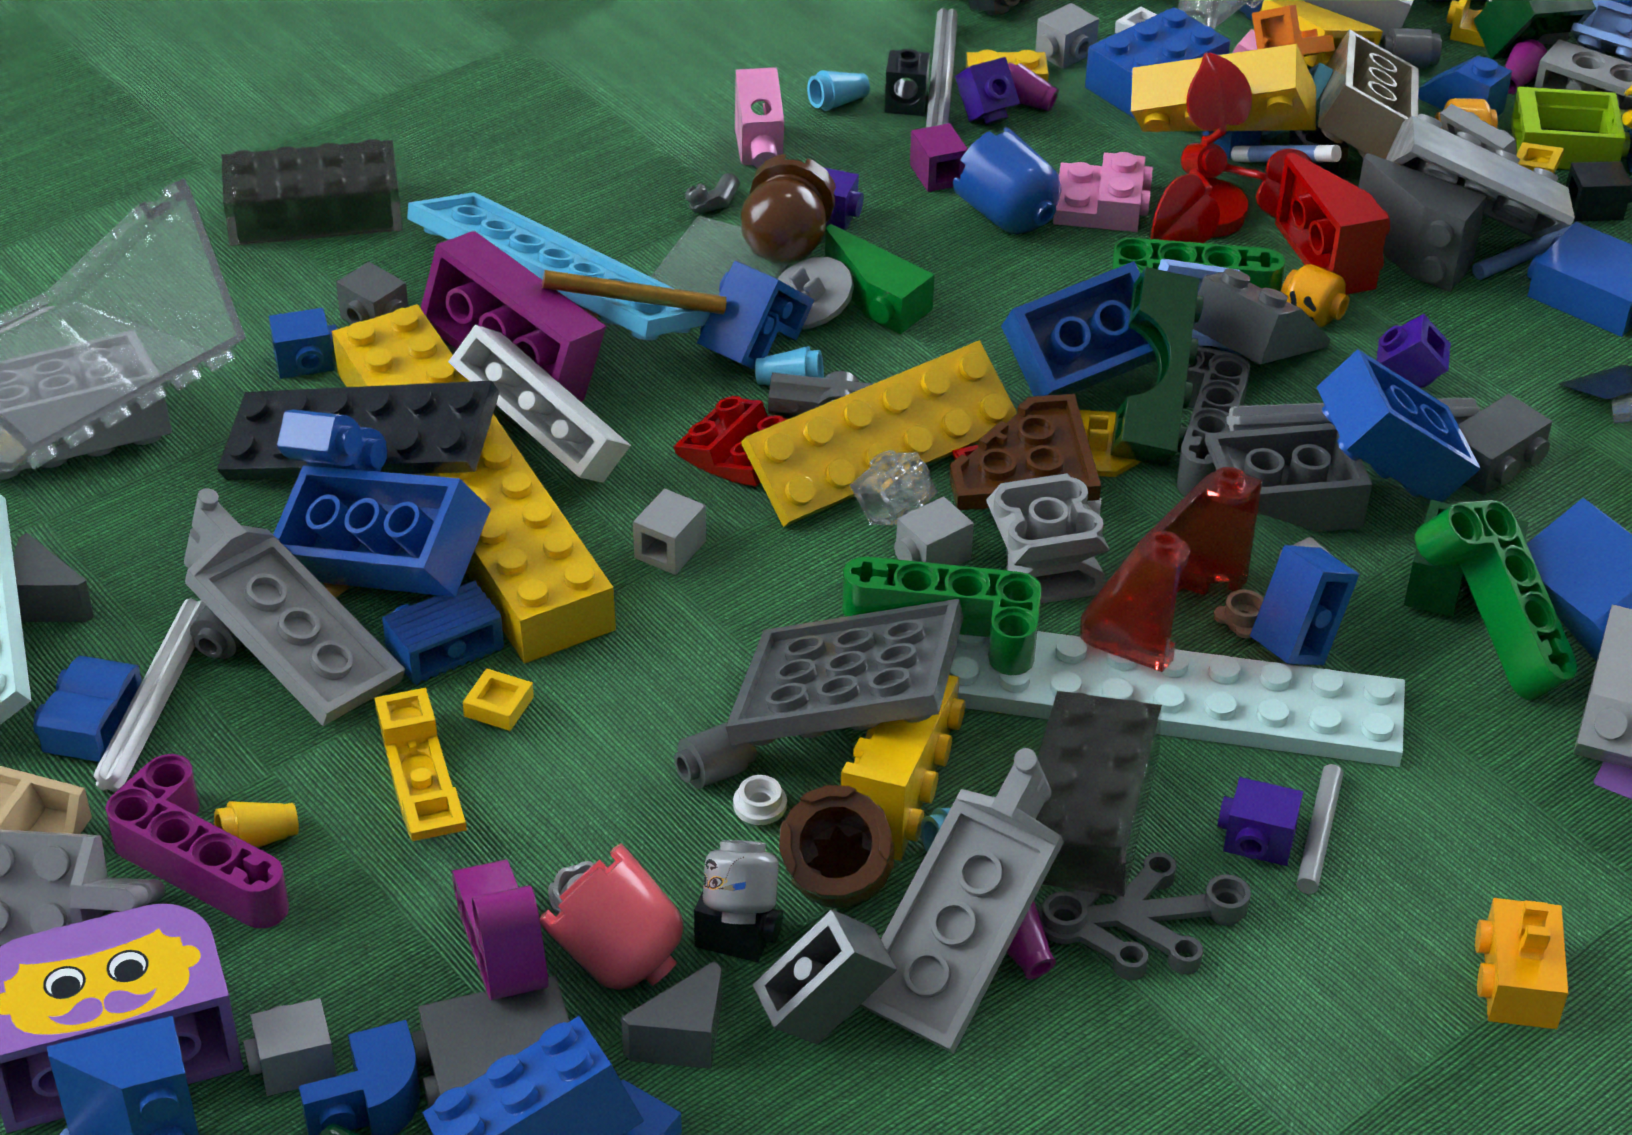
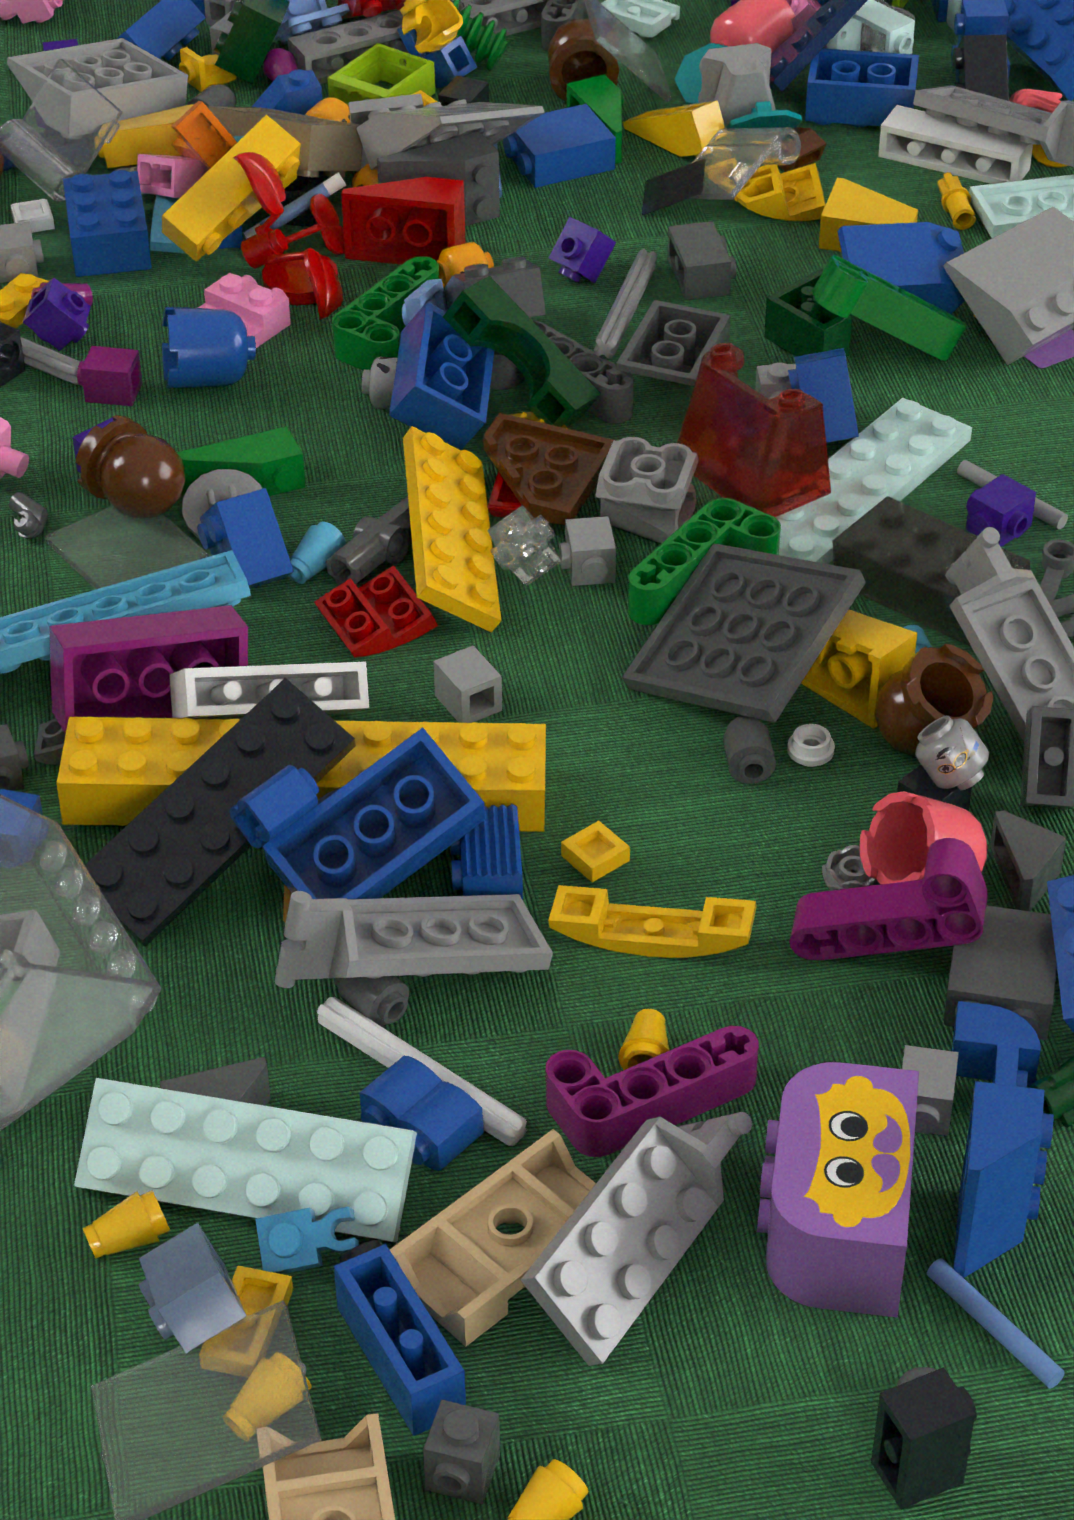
camera: 60 degrees left, 0 degrees up
pearl gold bar [542,270,726,314] -> none
blue brick [1316,349,1481,502] -> none

